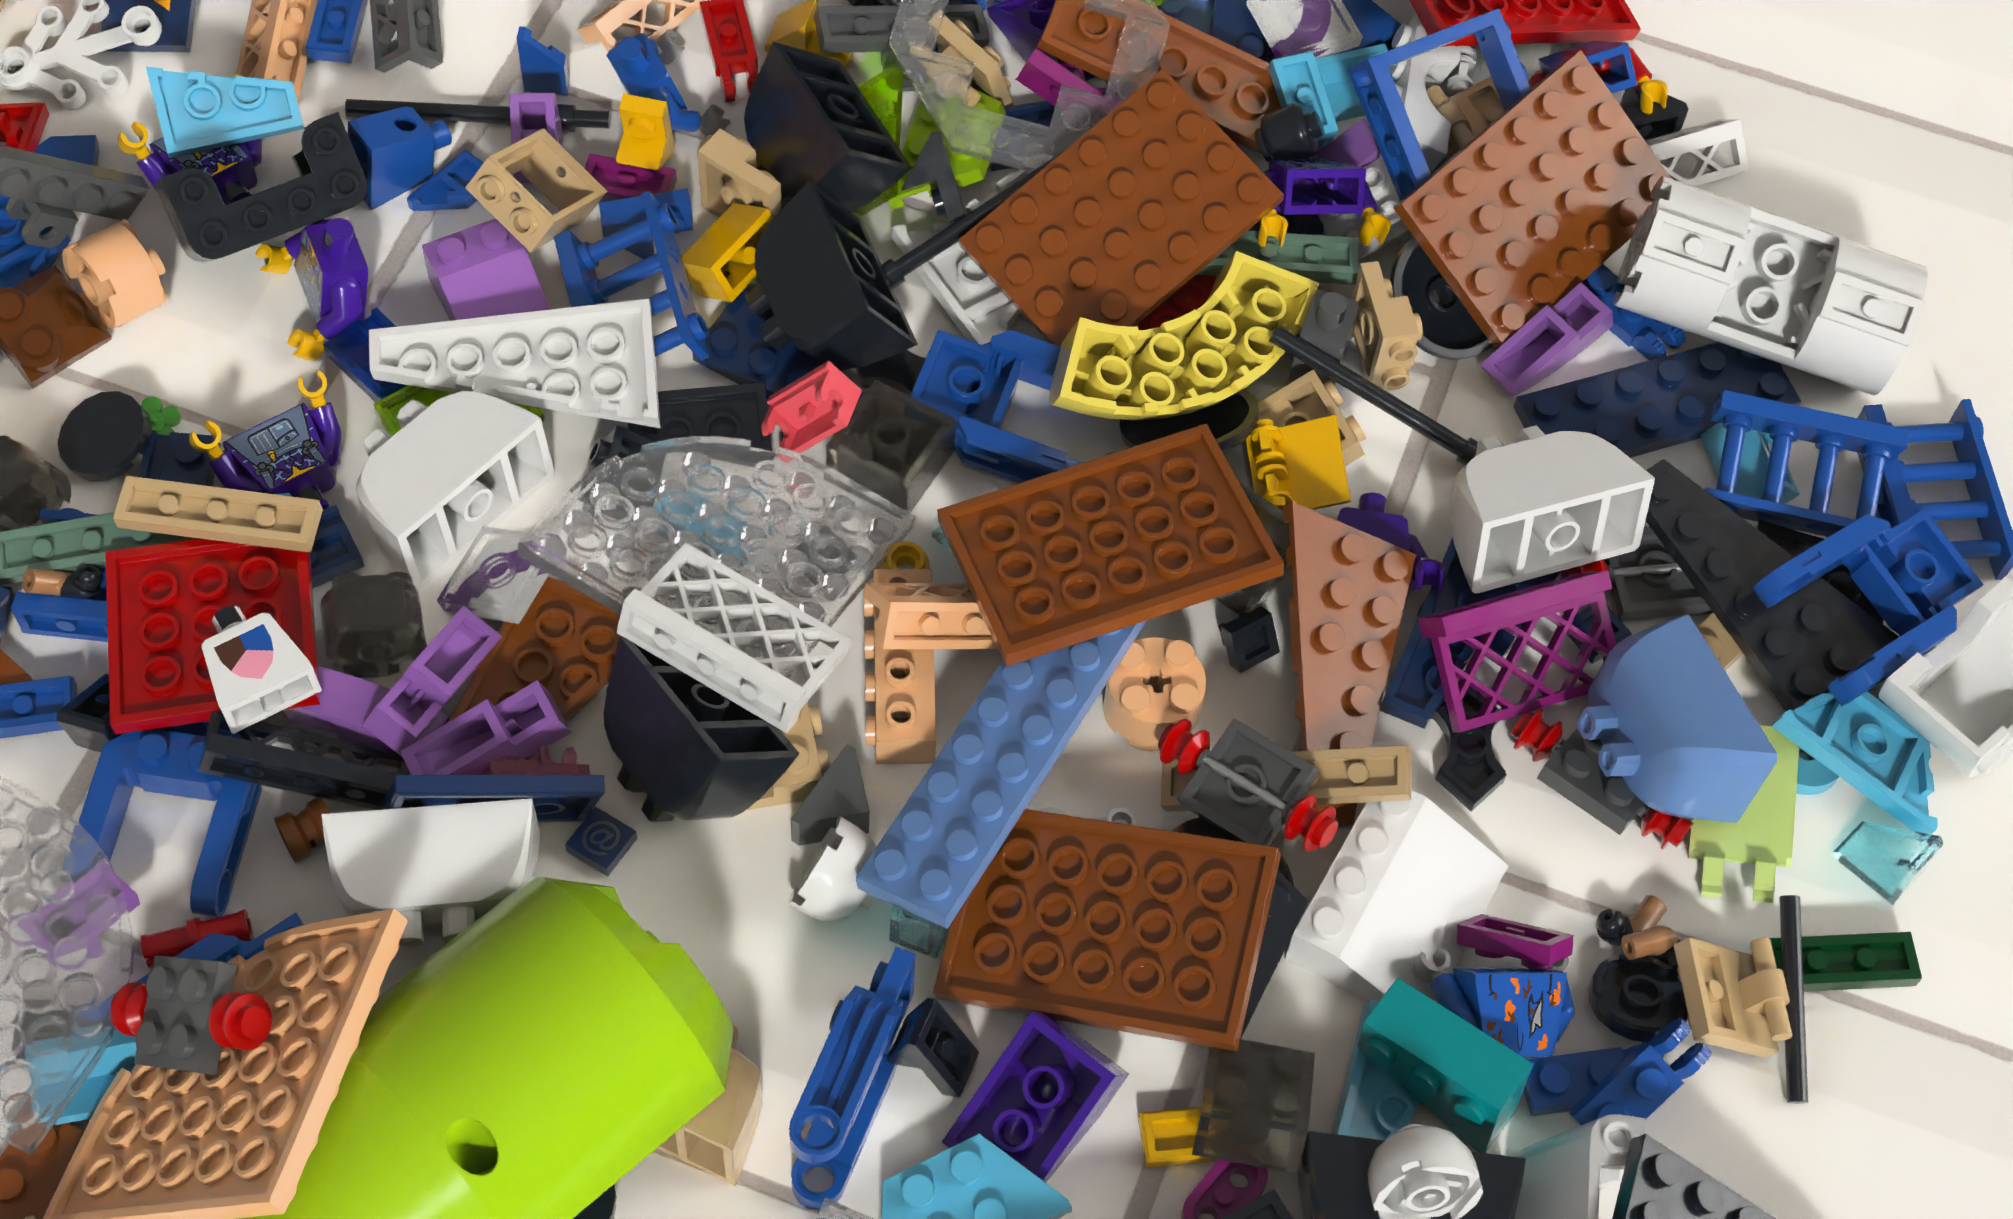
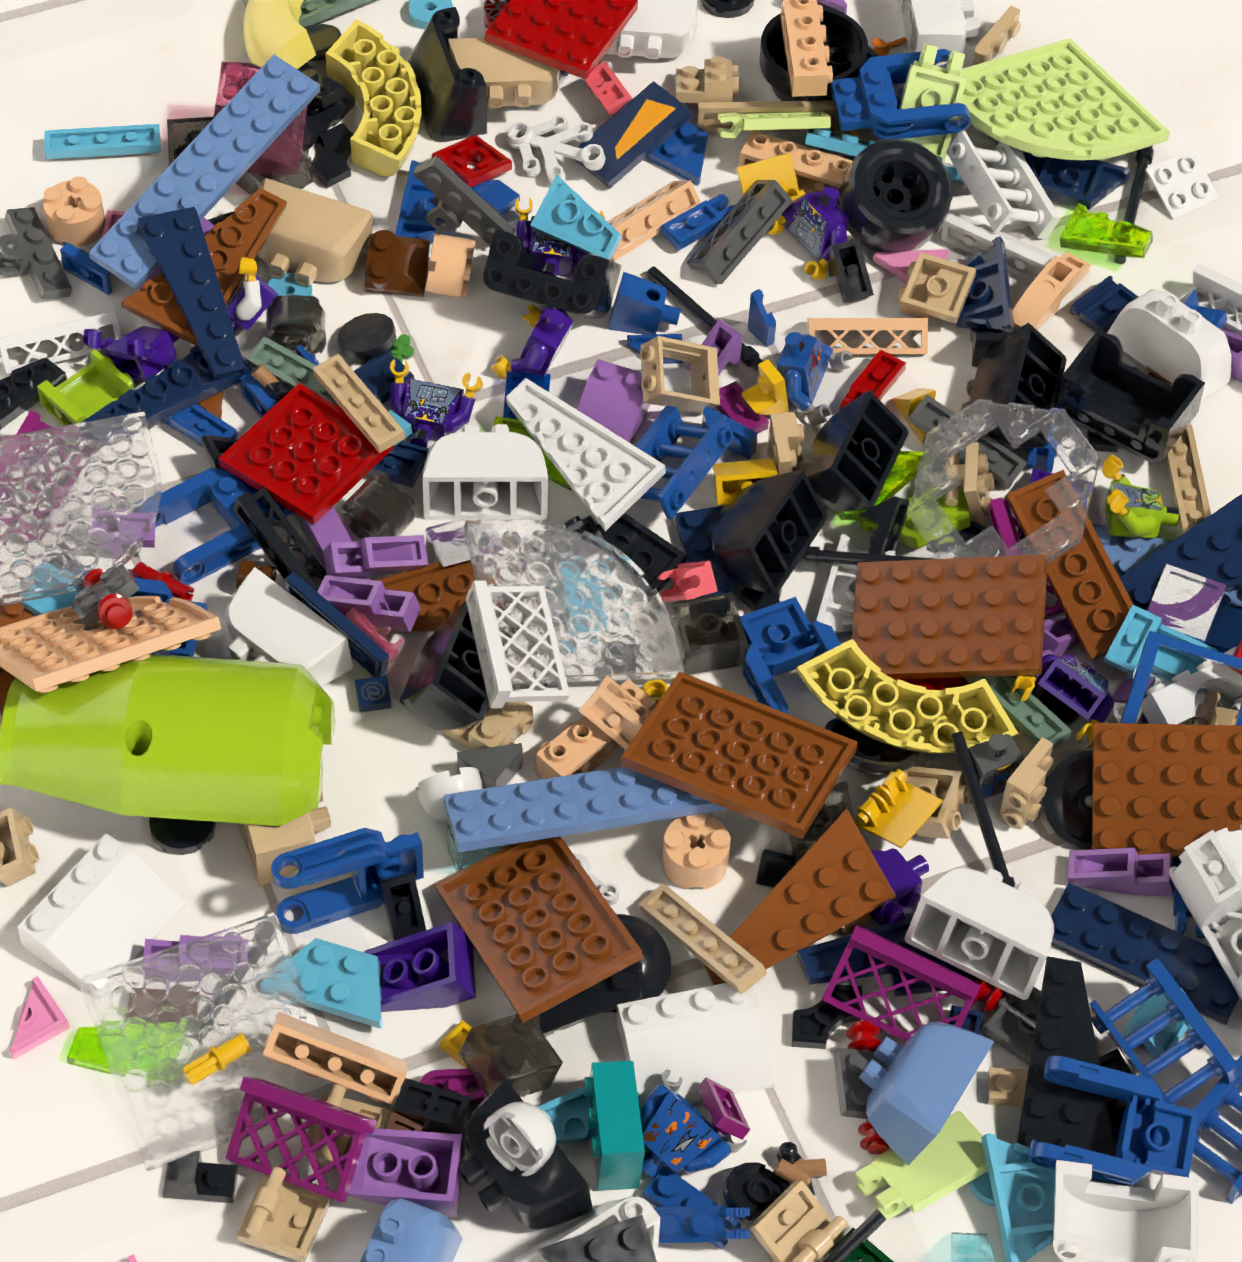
camera: 50 degrees right, 5 degrees down
white torso [201,606,322,734] -> none
dark grey plate [1158,718,1338,852] -> none
black head [1255,102,1325,162] -> none

